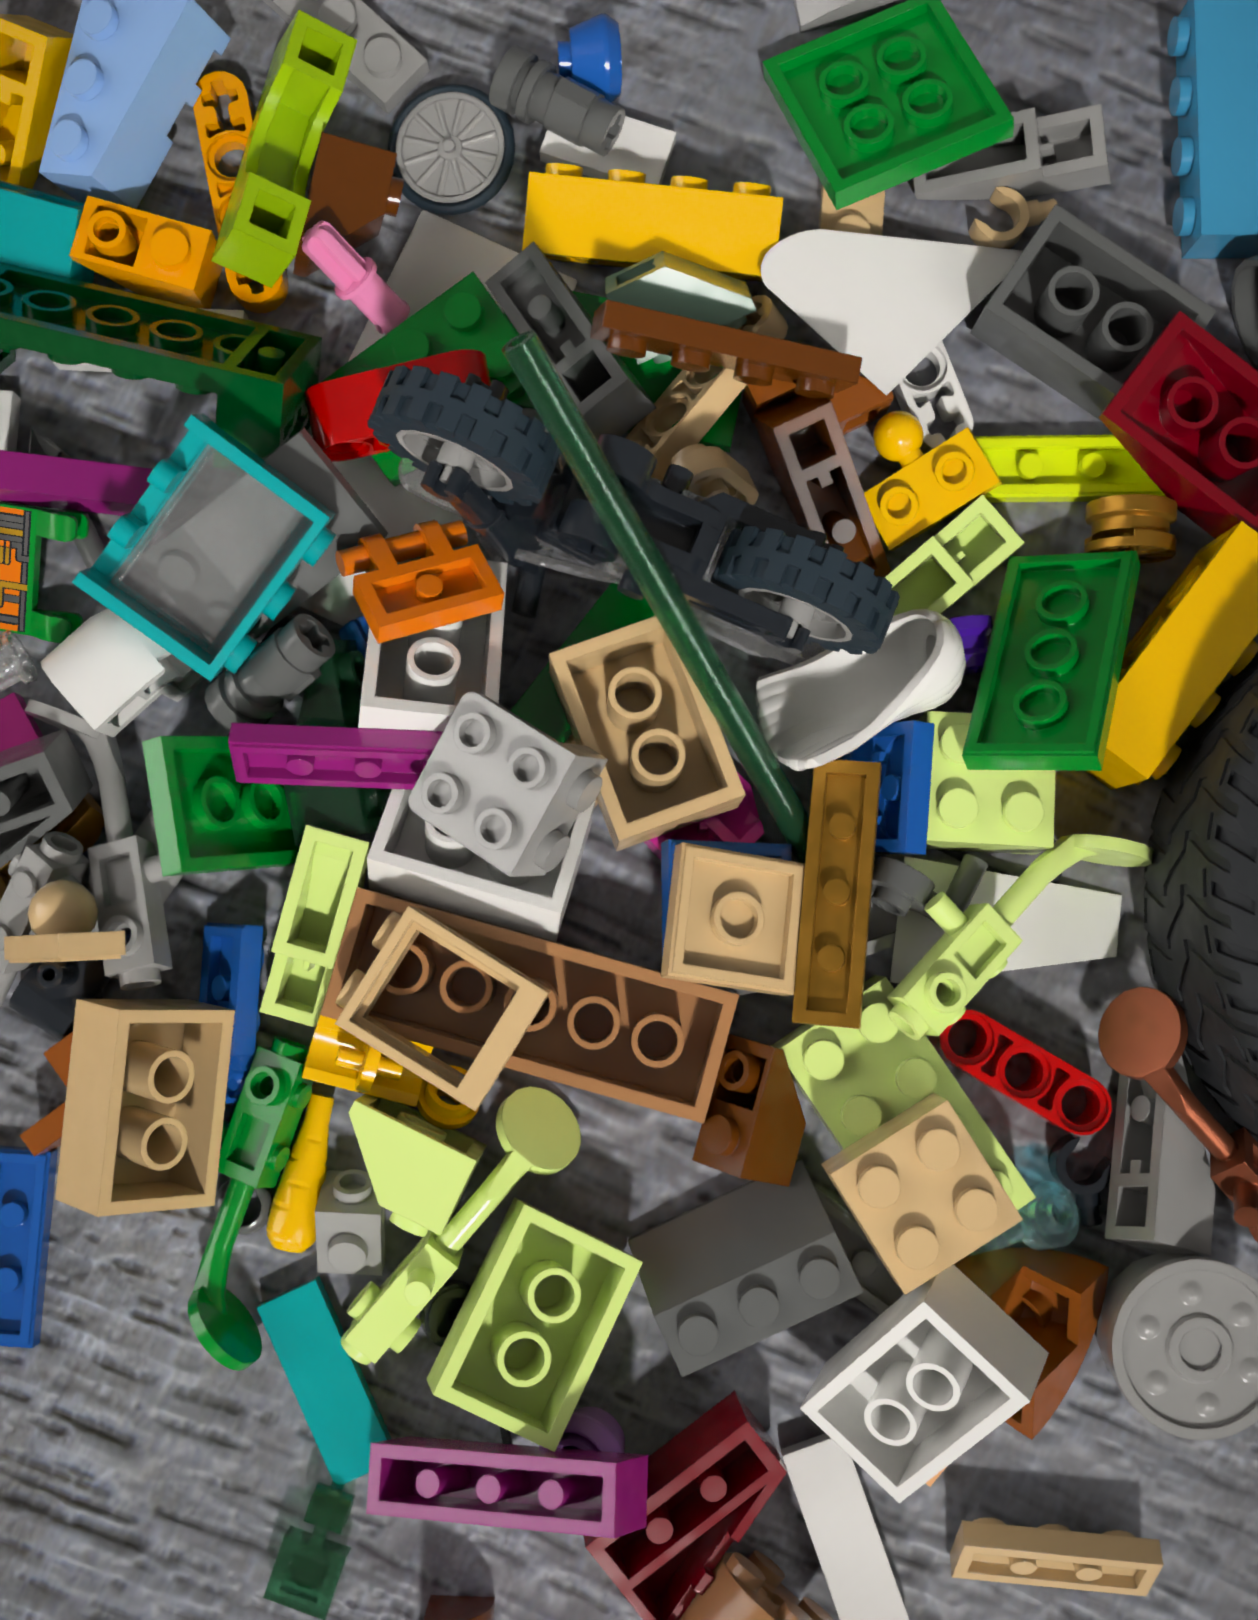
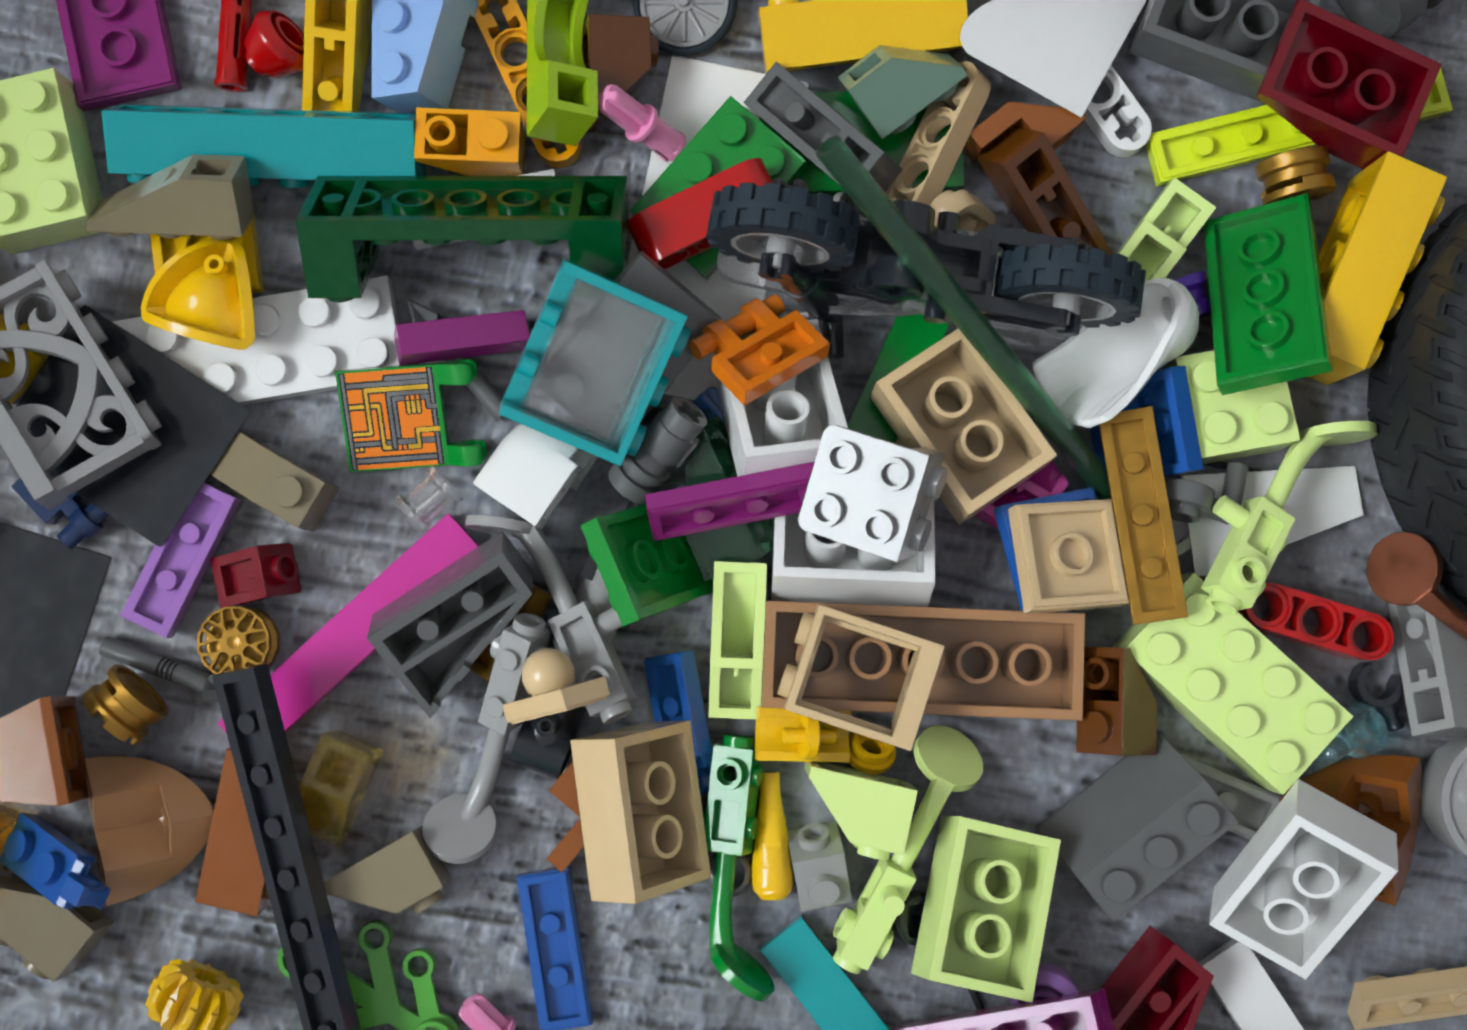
camera: 10 degrees left, 0 degrees up
reddish brown plate [590,299,862,399] -> none
tan brick [821,1093,1023,1295] -> none
yellow plate [864,411,1003,551] -> none

